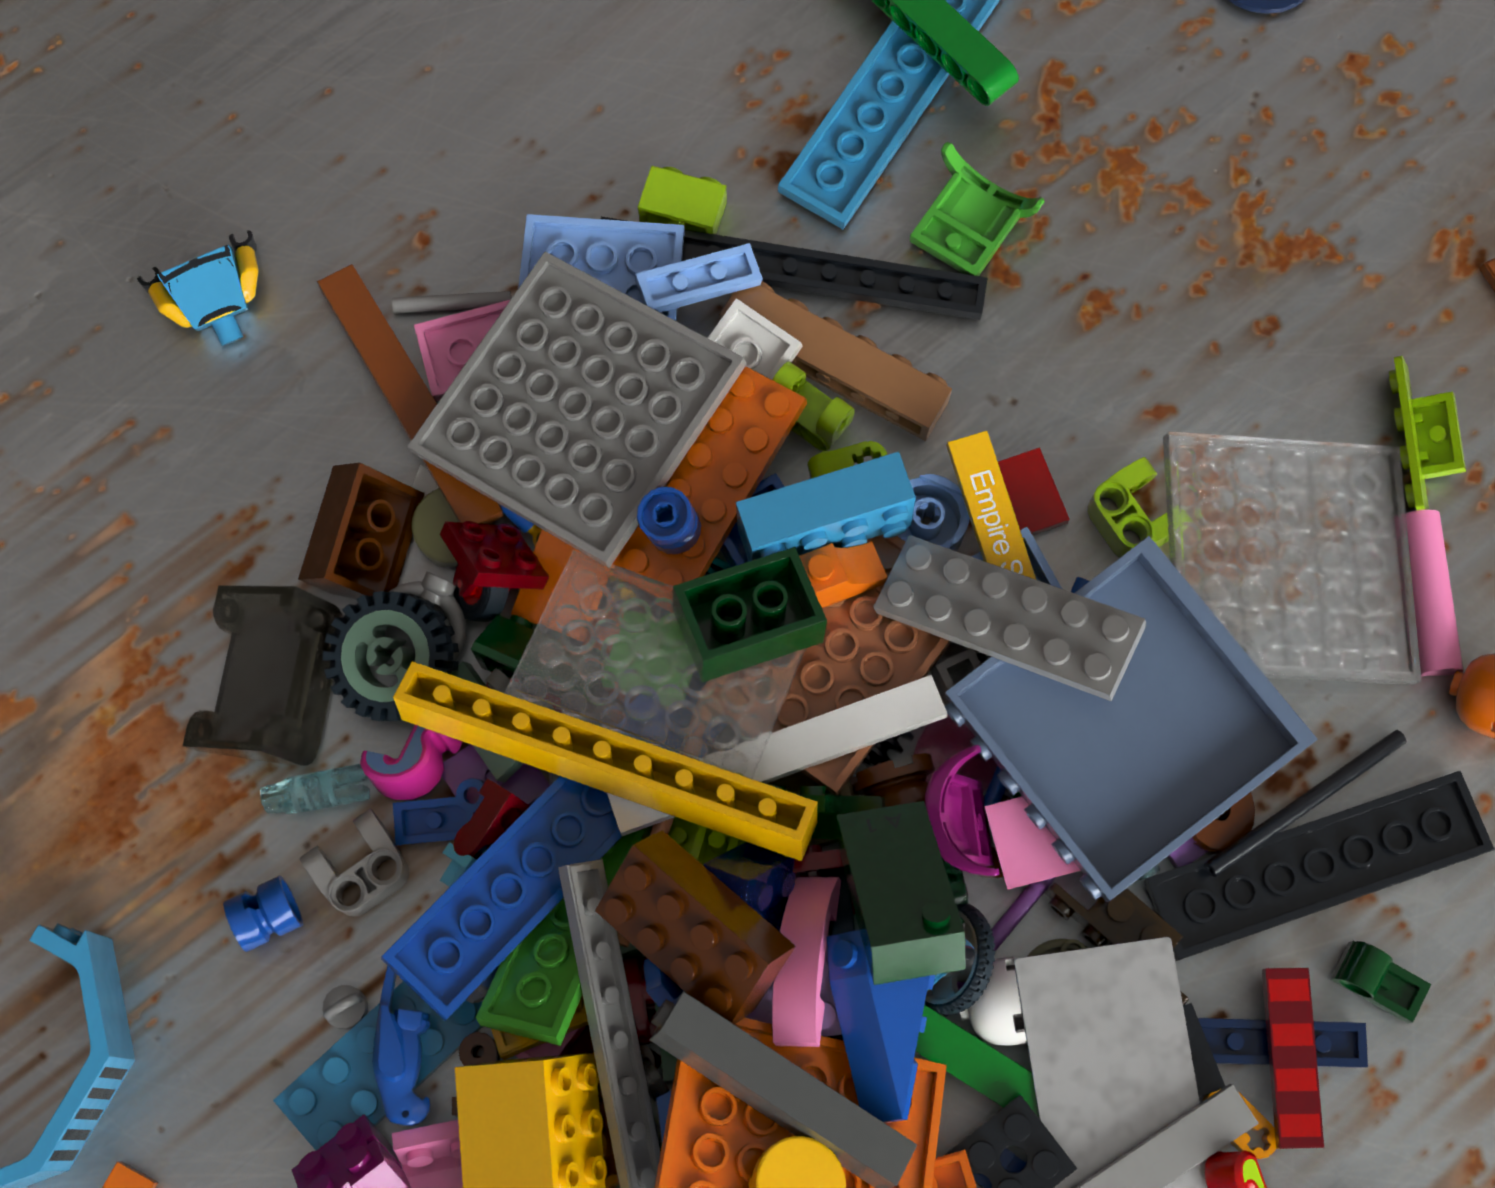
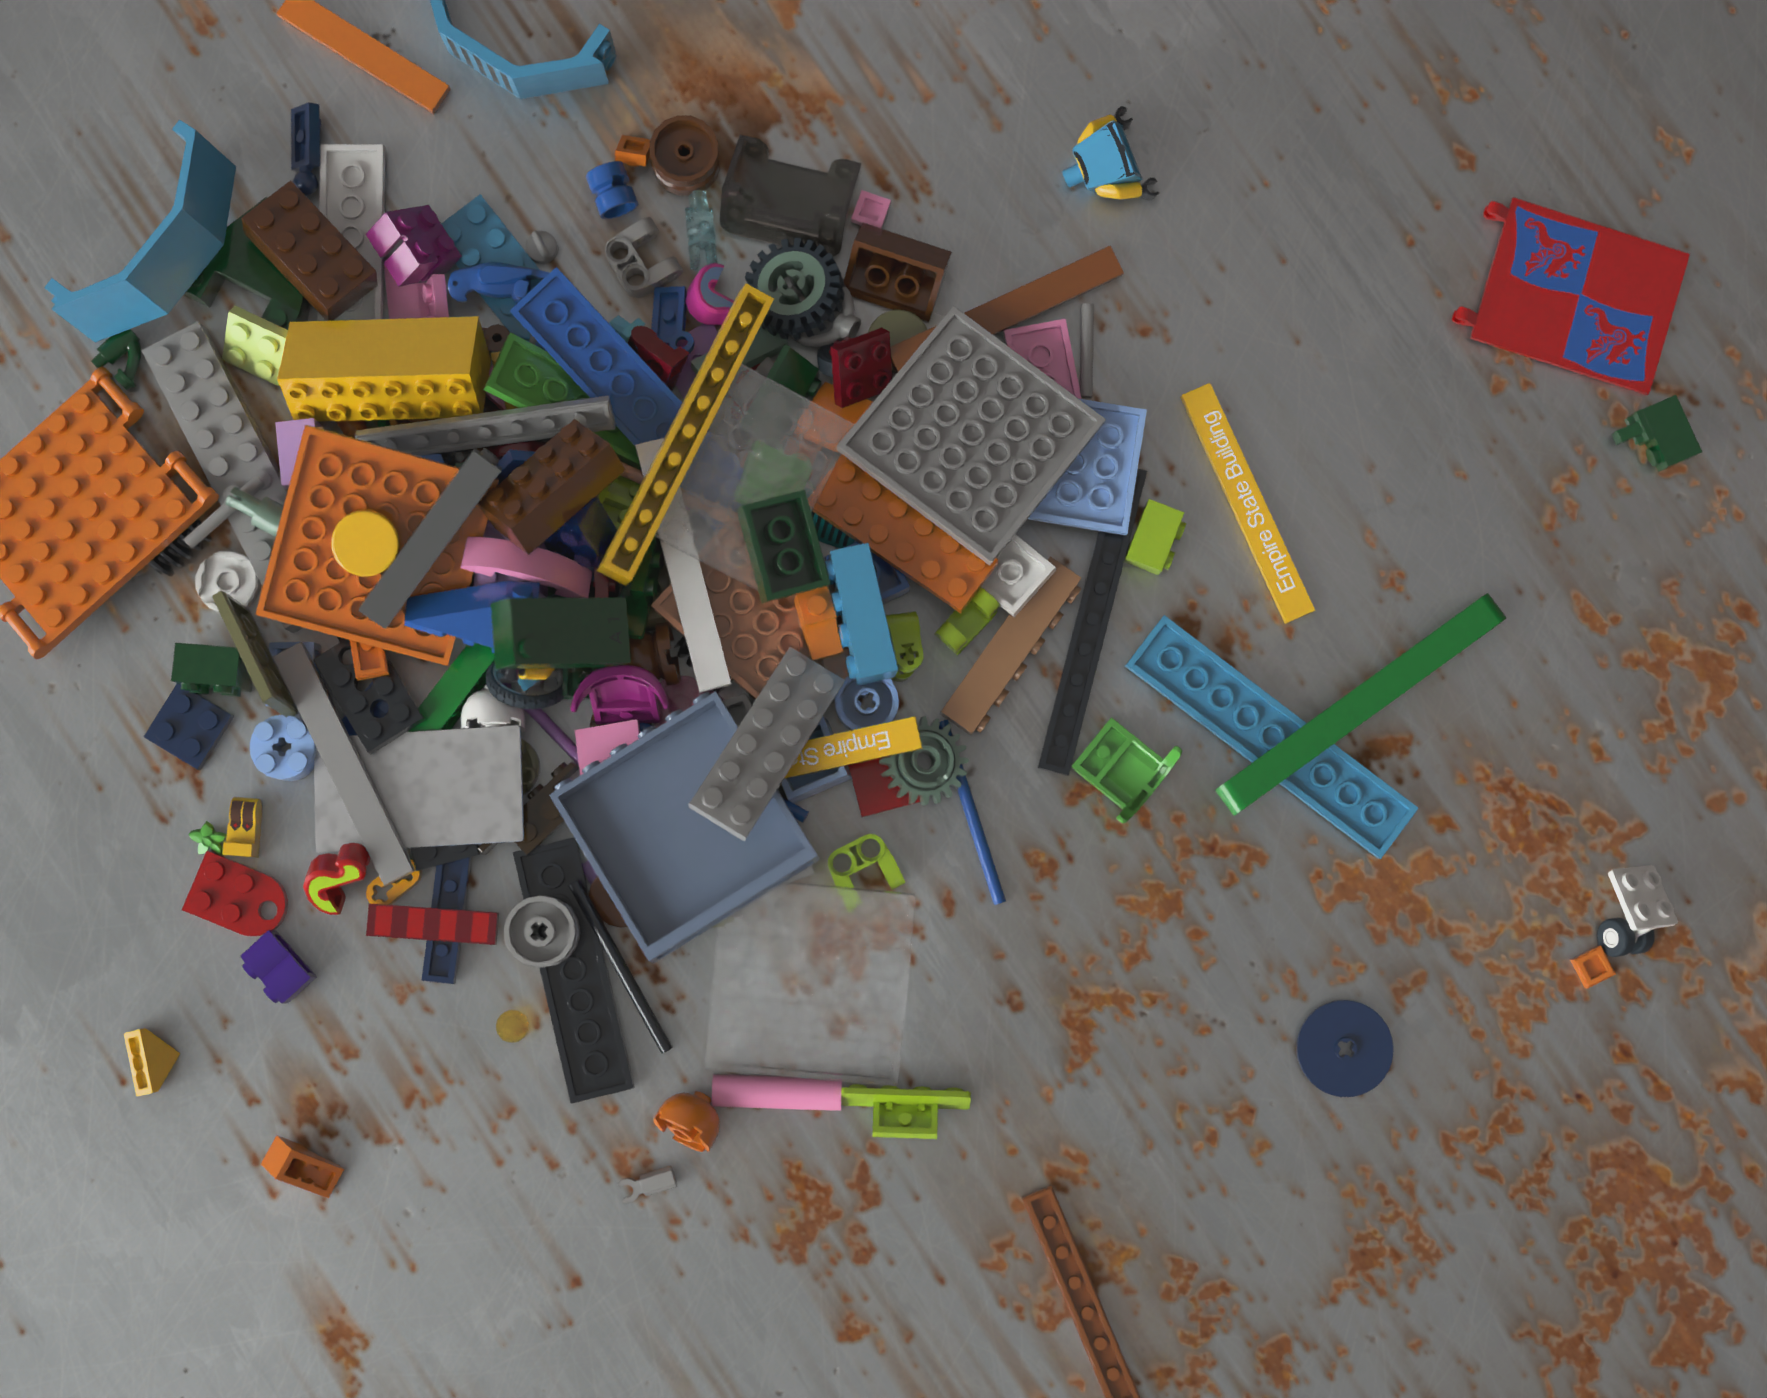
camera: 90 degrees right, 10 degrees up
light blue plate [635,243,763,312] -> none
blue wheel [637,487,701,554] -> none
dark green plate [1330,940,1432,1023] -> none
none -> clear yellow tile [496,1010,530,1043]
none -> light grey wheel [504,896,581,968]
none -> orange plate [615,135,651,167]
none -> reddish brown wheel [650,115,720,196]
none -> bright pink plate [851,190,891,228]
none -> sand green gear [879,716,969,806]
none -> blue piece [939,720,1006,905]
none -> yellow tile [1180,383,1315,624]

